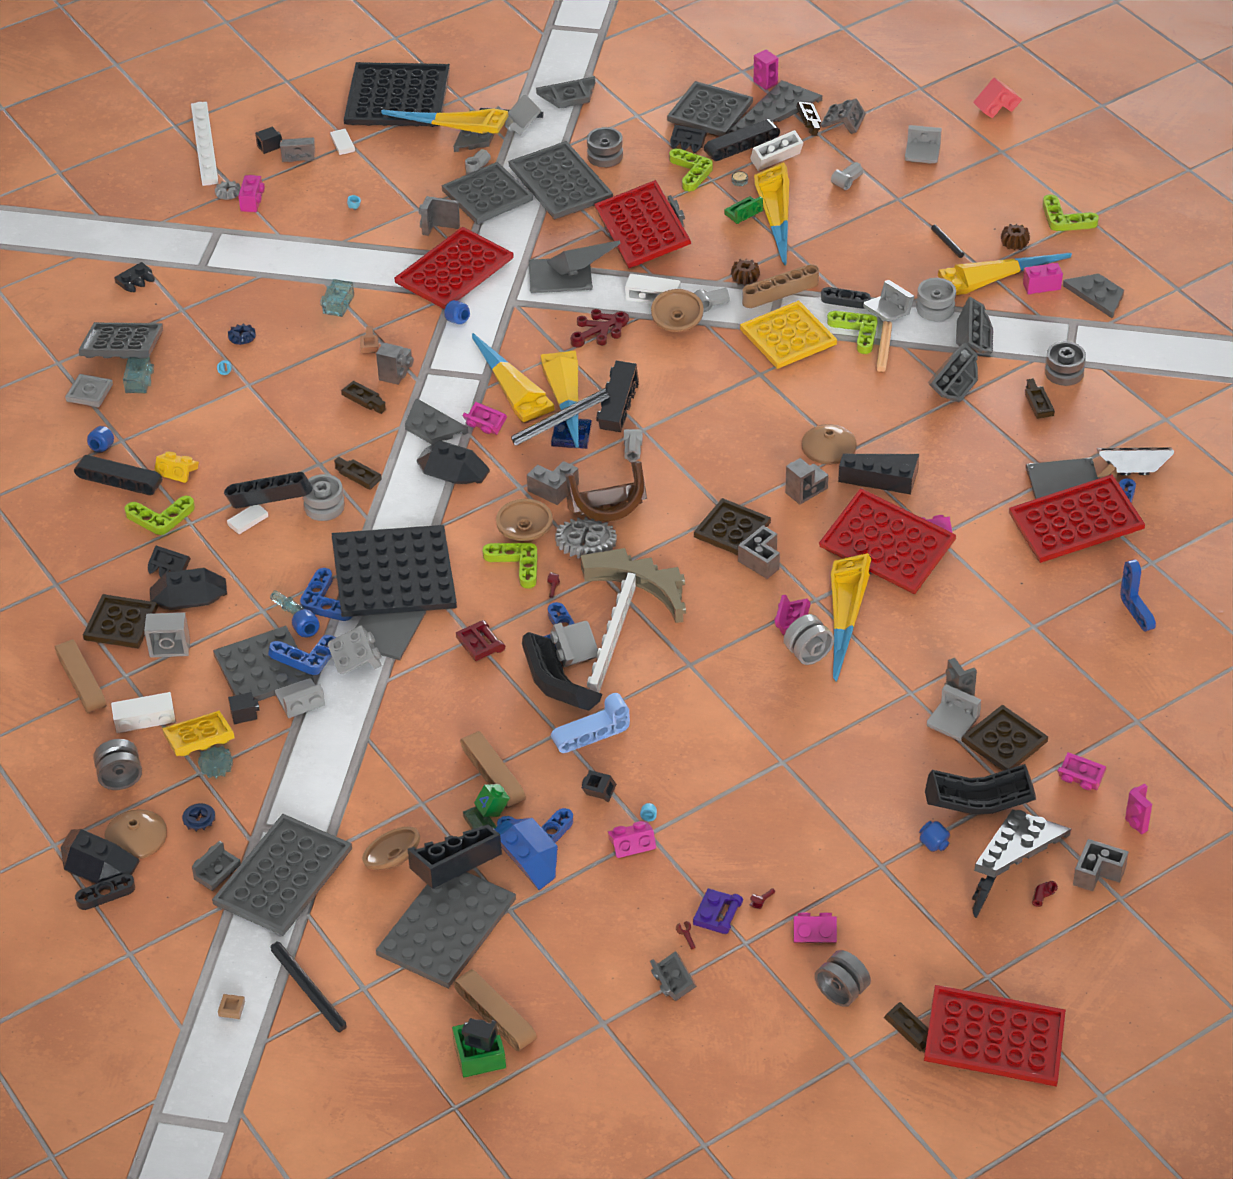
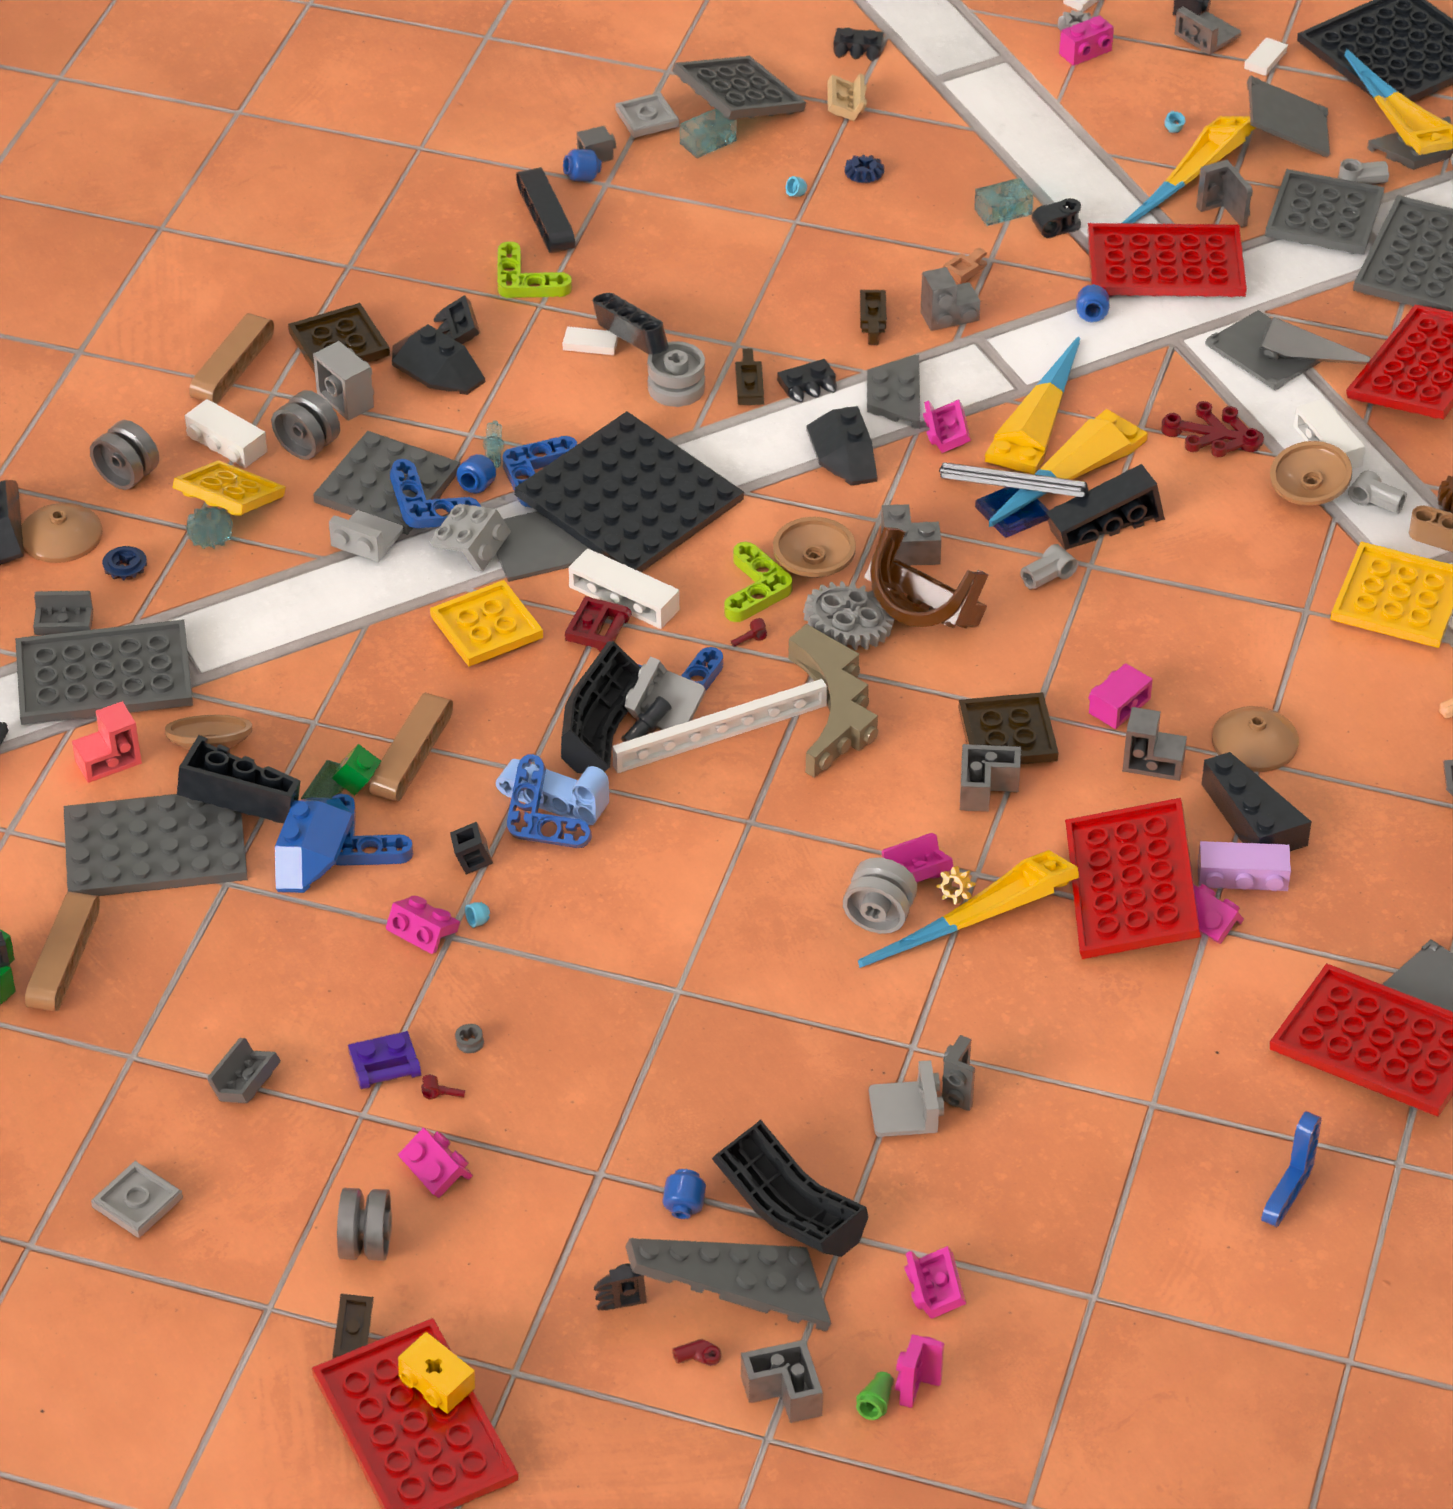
camera: 50 degrees right, 0 degrees up
yellow bracket [154,451,199,483] -> none
black brick [228,692,260,724] -> none
dark red hand [676,921,696,950] -> none
dark brown plate [962,705,1048,771] -> none
none -> coral brick [72,701,142,783]
none -> light grey plate [91,1161,183,1238]
none -> flat silver wheel [271,390,340,460]
none -> yellow brick [398,1332,475,1414]
none -> yellow plate [430,580,543,667]
none -> dark grey bush [455,1024,484,1053]
none -> blue beam [507,754,592,848]
none -> white brick [569,548,680,629]
none -> dark grey brick [577,126,616,162]
none -> black pin [621,696,672,742]
none -> black plate [777,359,837,403]
none -> tan bracket [827,73,867,121]
none -> bright green cone [856,1372,894,1420]
none -> yellow gear [936,866,976,904]
none -> black piece [1031,198,1081,238]
none -> dark pink brick [1089,663,1153,729]
none -> yellow plate [1122,116,1256,223]
none -> lavender brick [1198,841,1291,891]
none -> dark grey piece [1247,76,1330,157]

